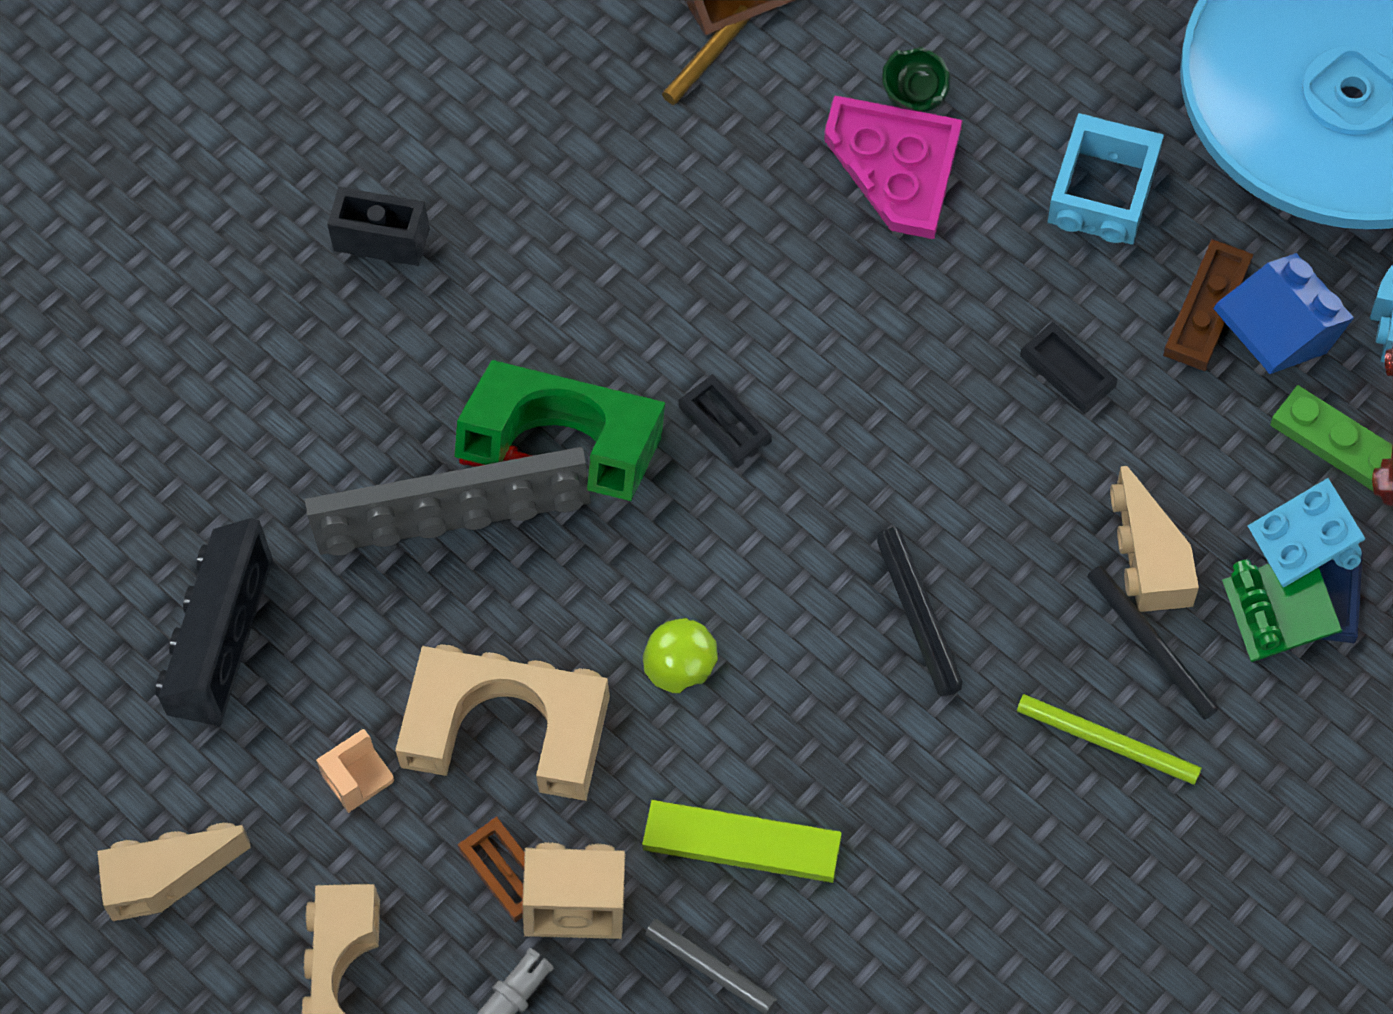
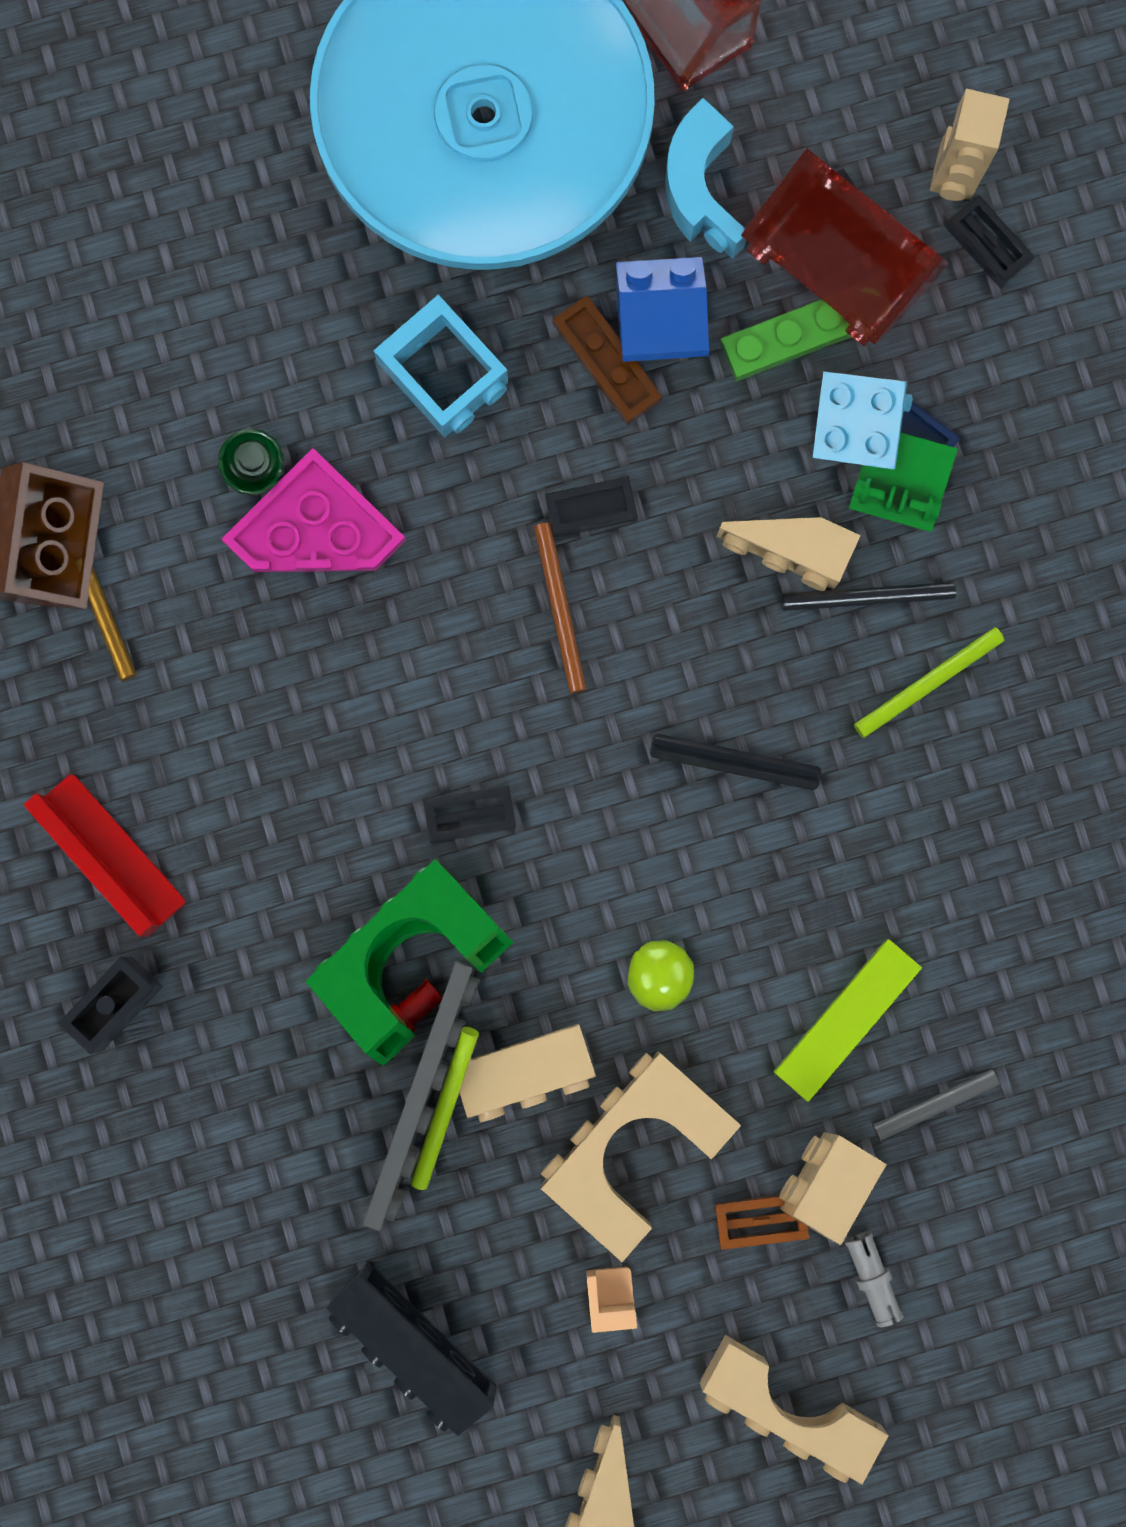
camera: 65 degrees left, 20 degrees up
none -> red panel [23,774,186,937]
none -> lime bar [411,1027,479,1190]
none -> tan brick [459,1024,596,1122]
none -> dark orange bar [534,523,587,694]

